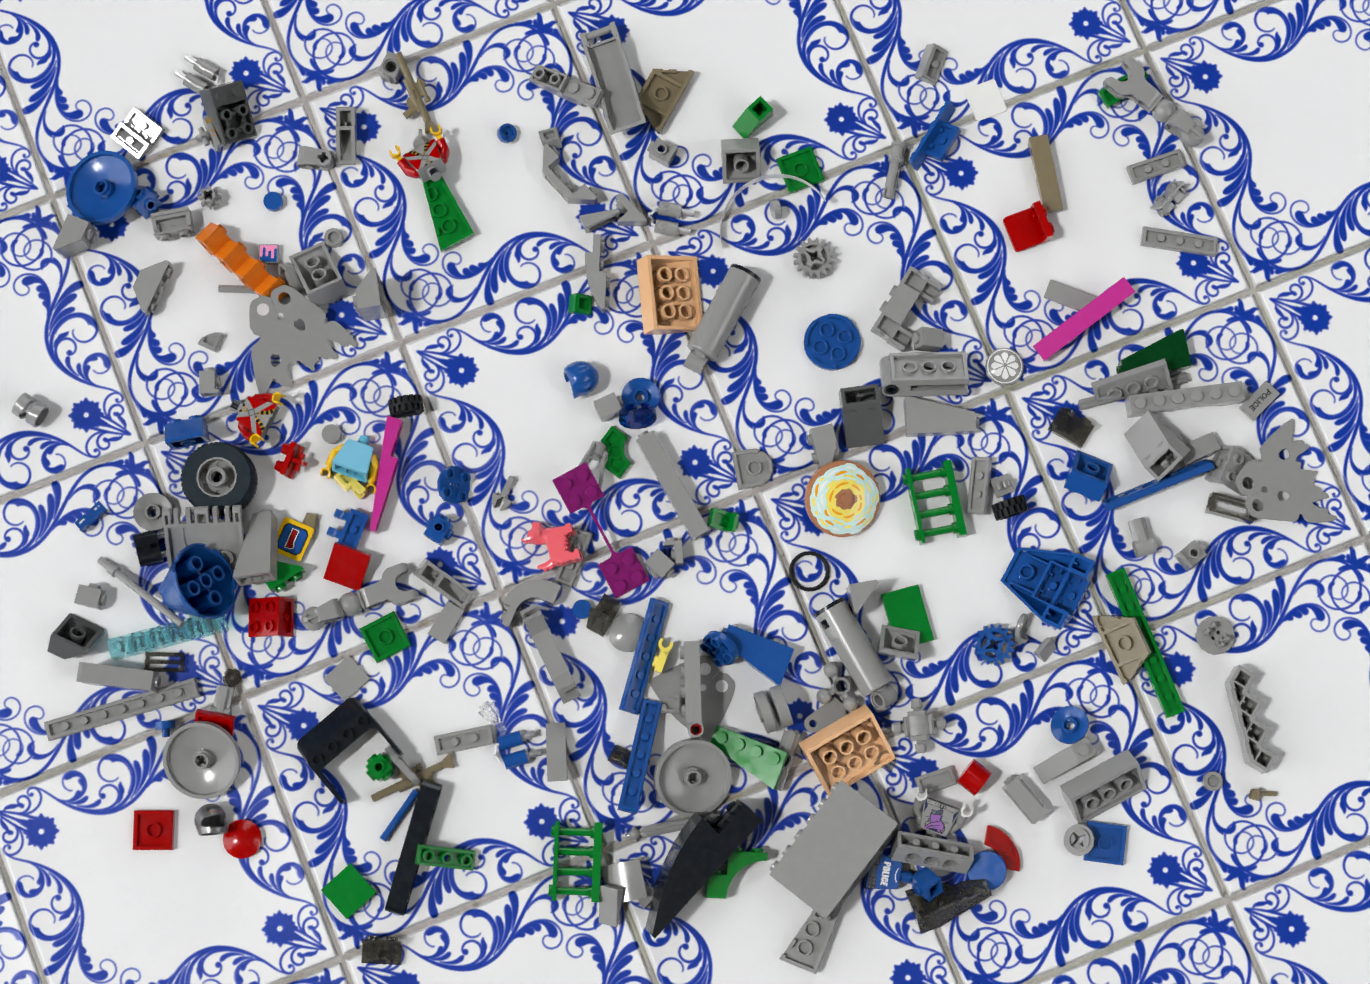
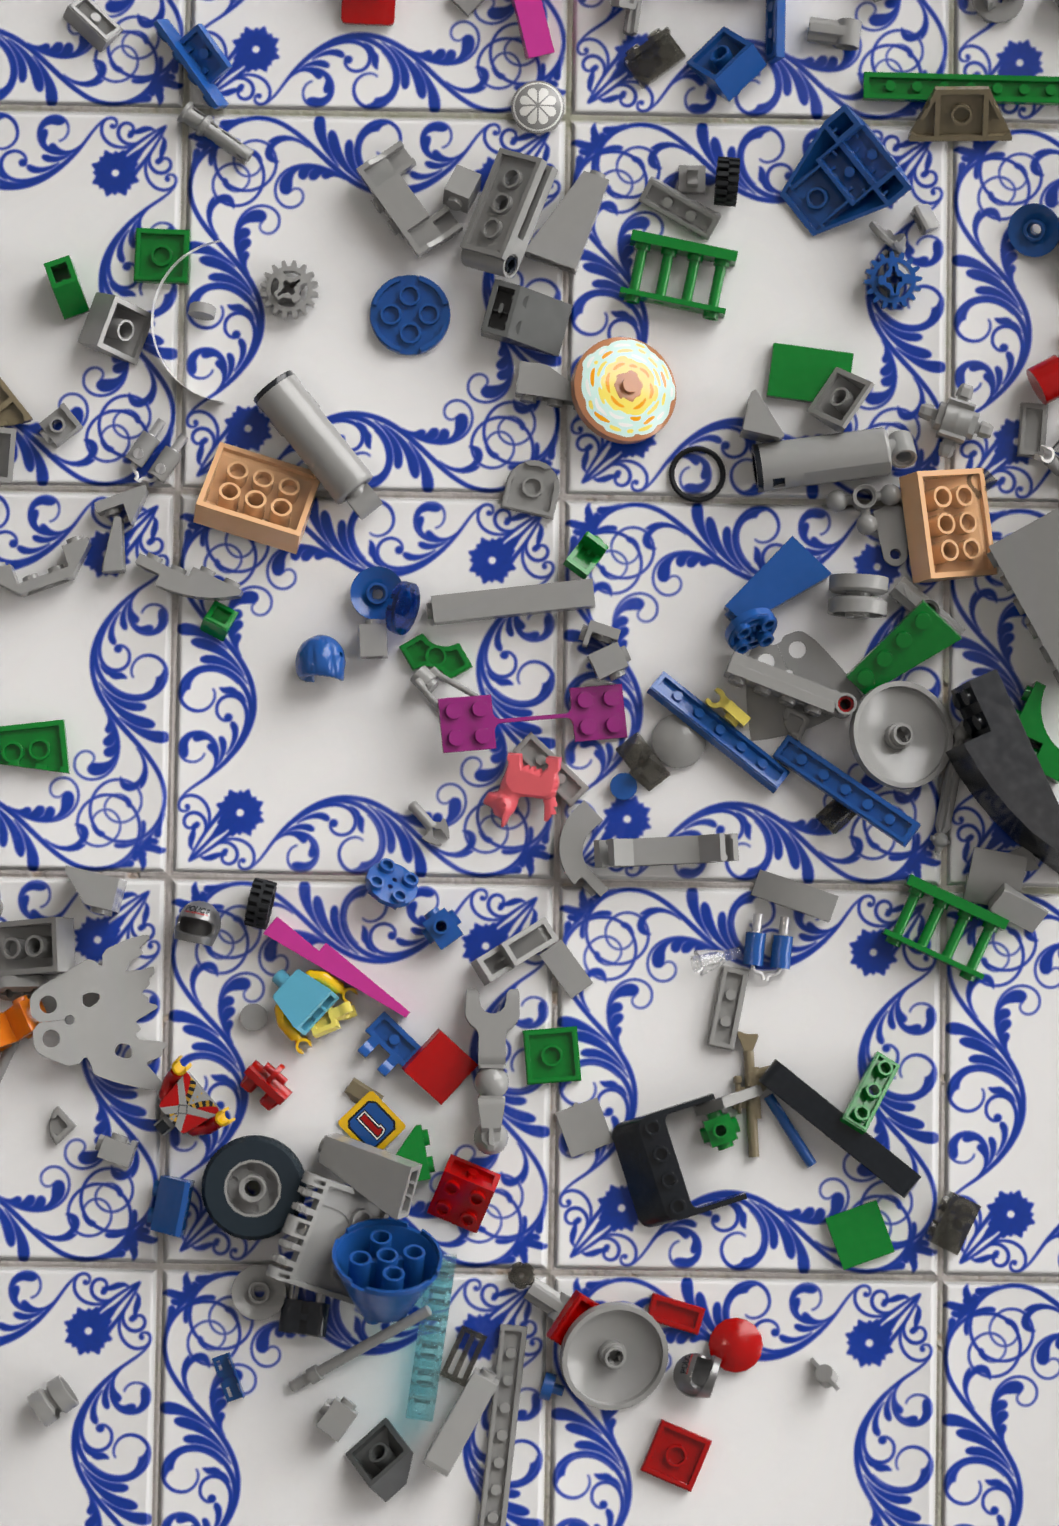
camera: 70 degrees left, 5 degrees up
none -> flat silver helmet [174,901,221,946]
none -> red tile [647,1293,706,1335]
none -> light grey piece [810,1357,840,1391]

